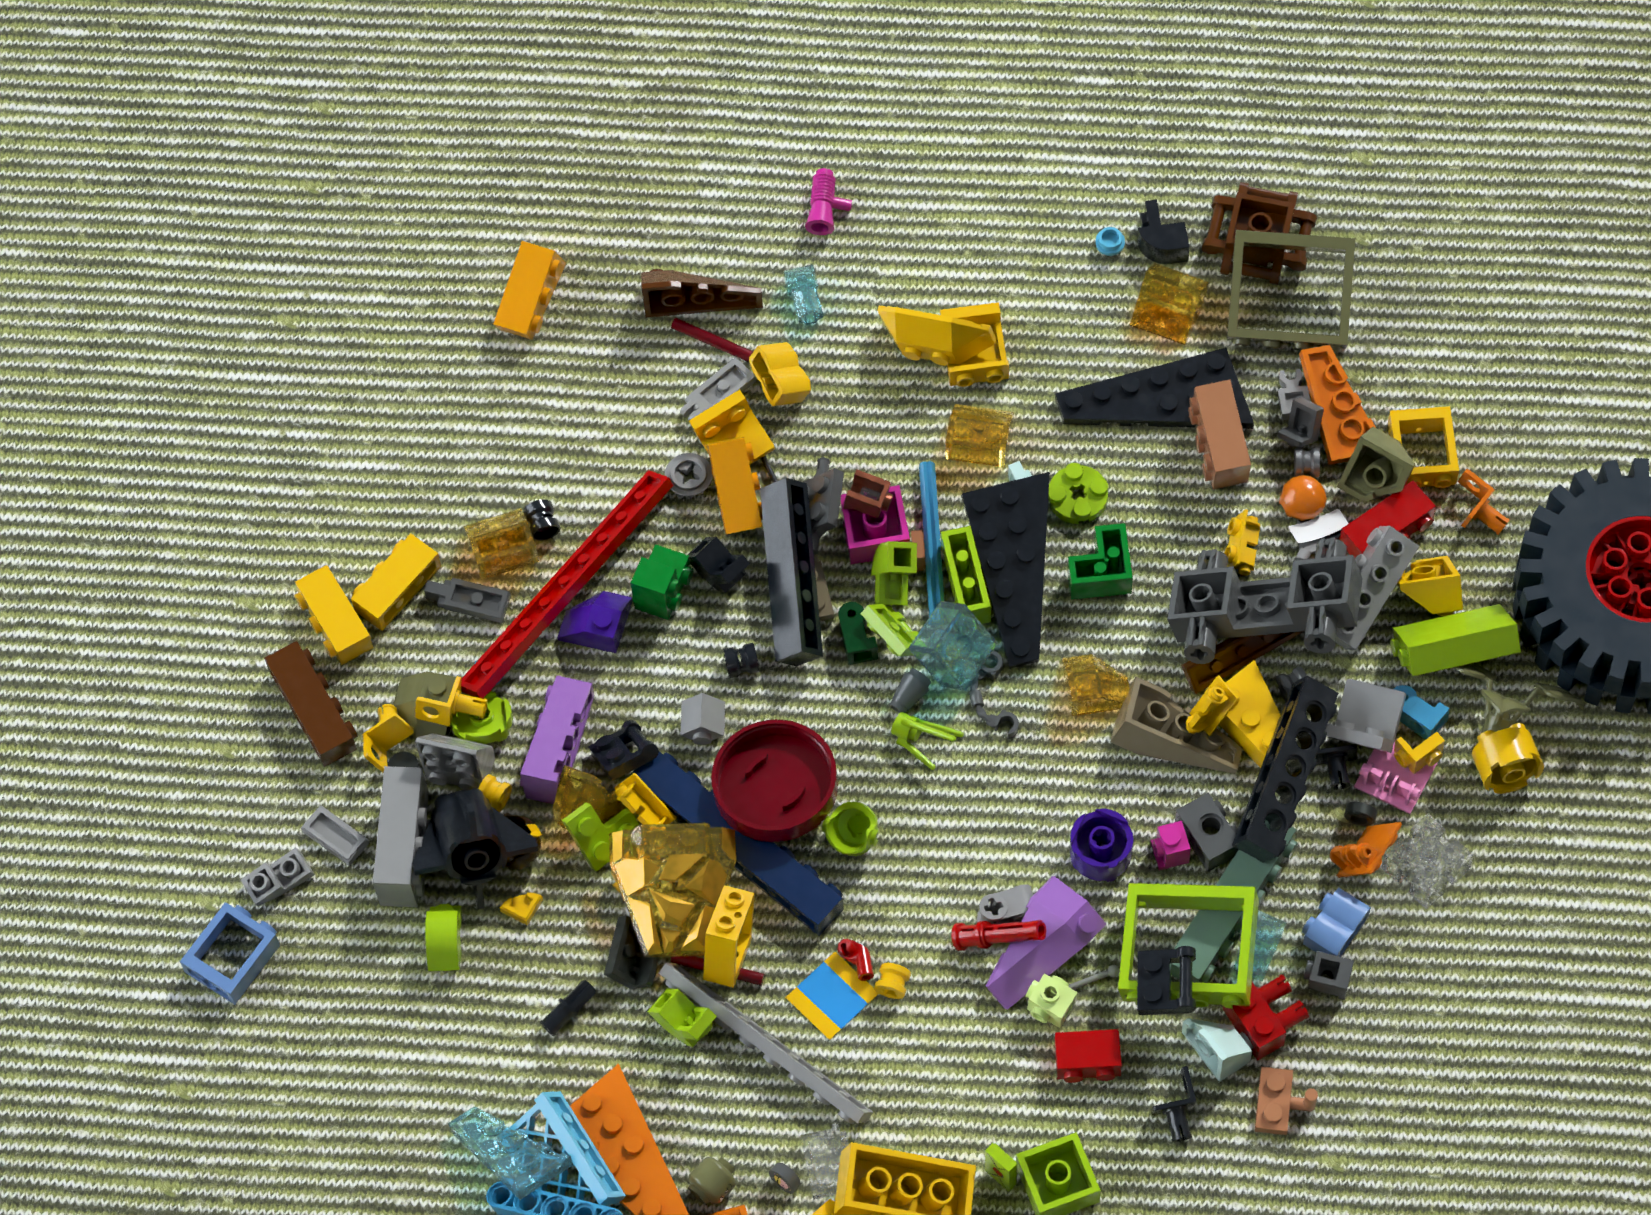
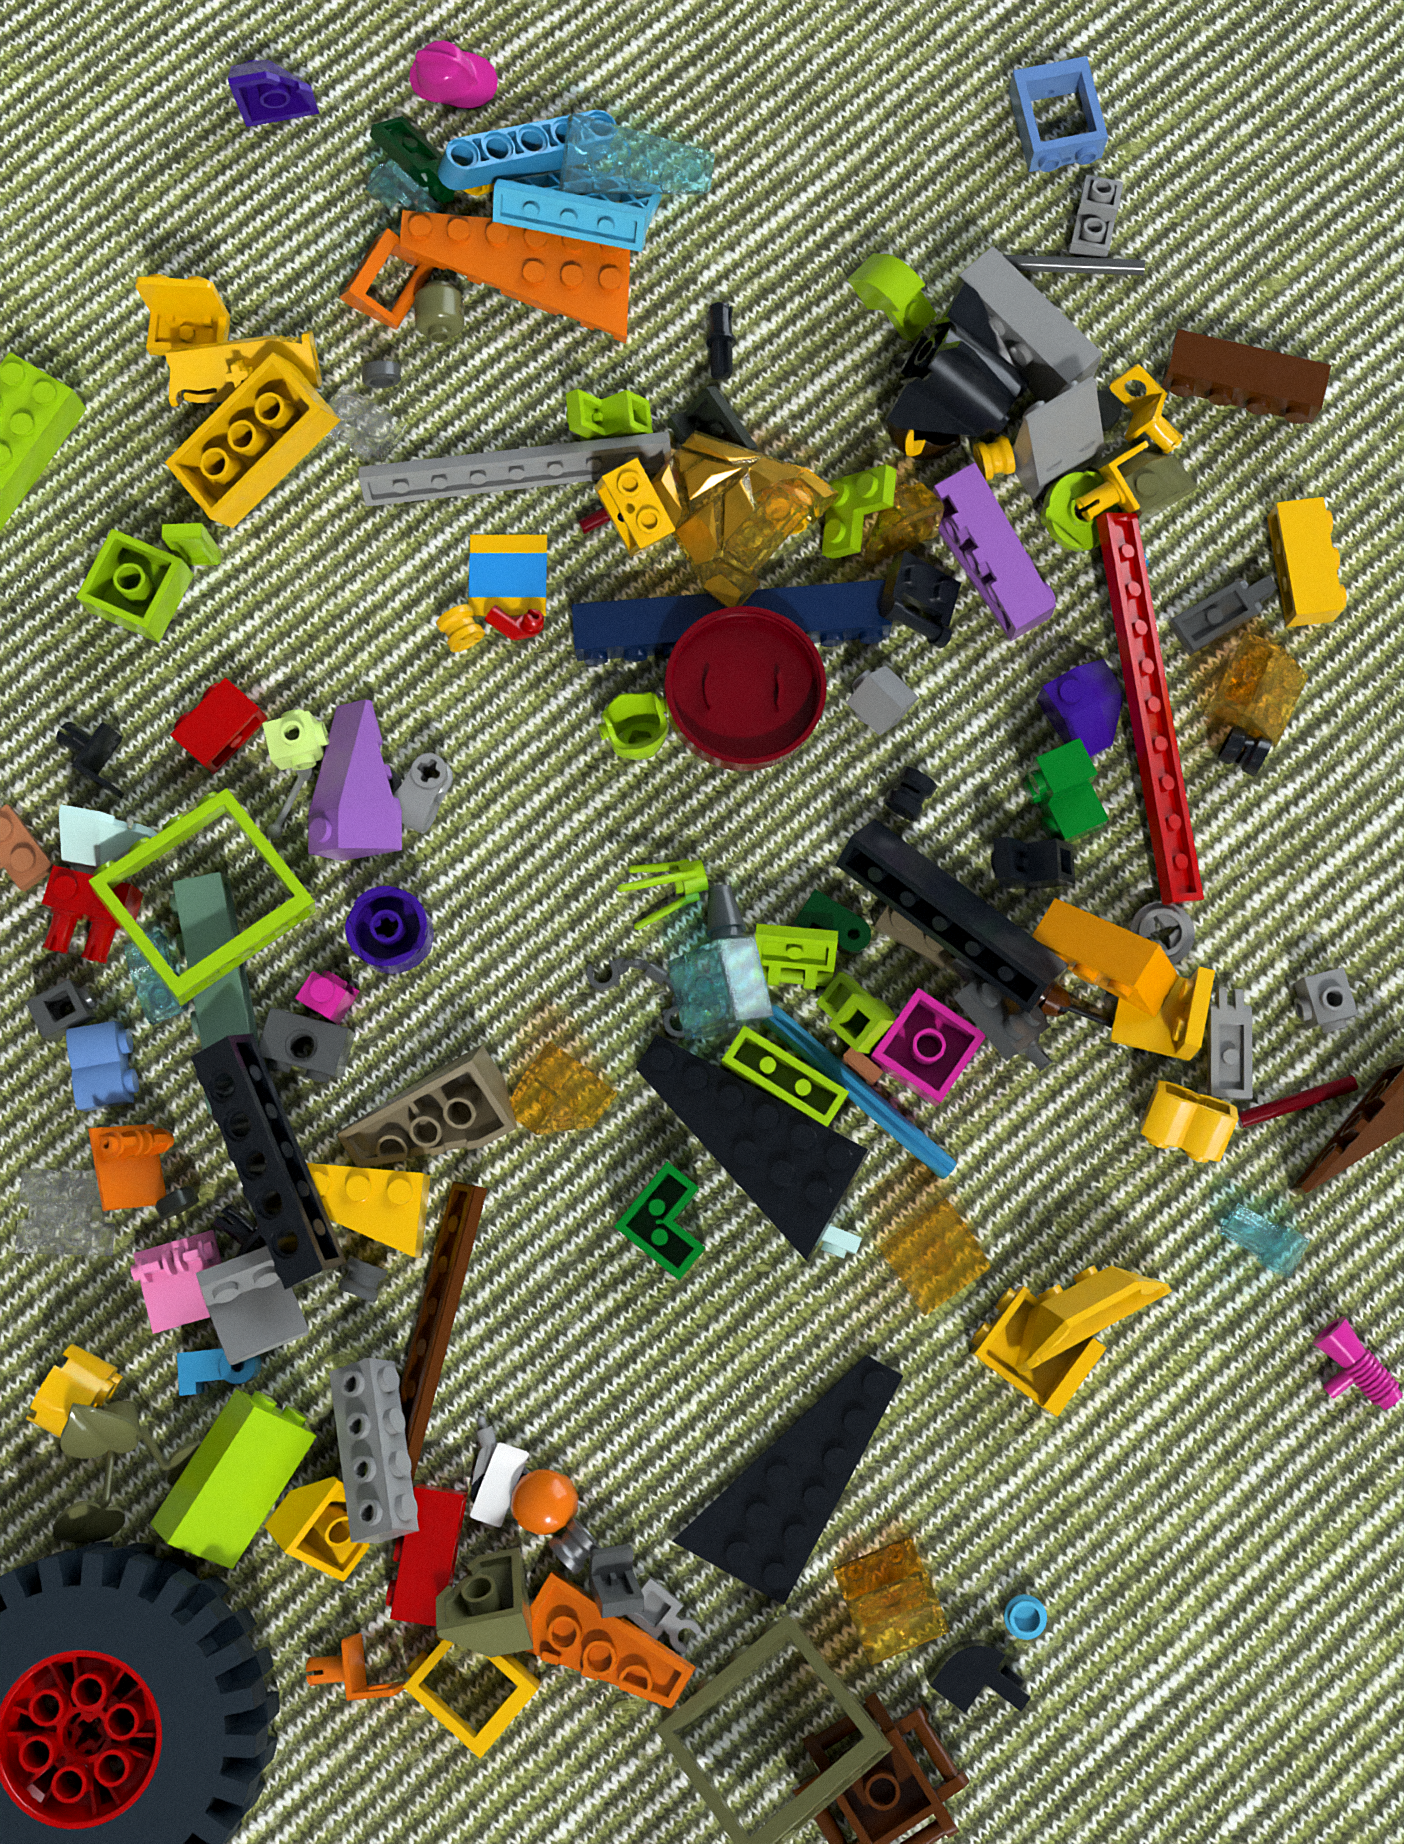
camera: 135 degrees right, 15 degrees up
yellow brick [294,565,374,665] -> none
light grey tile [301,805,369,866] -> none
yellow tile [500,892,543,926] -> none
yellow hinge [614,773,677,837] -> none
copper window [843,469,893,518] -> none
red pin [951,920,1046,951] -> none
lime plate [1048,463,1108,524] -> none
black plate [1137,946,1196,1015] -> none
dark grey piece [1167,537,1363,664] -> none
yellow hinge [1186,675,1239,736] -> none
nougat brick [1188,380,1251,490] -> none
yellow hinge [1224,509,1261,576] -> none
yellow bracket [1394,732,1445,774] -> none
none -> dark grey bar [1003,255,1145,276]
none -> light grey brick [1293,967,1358,1034]

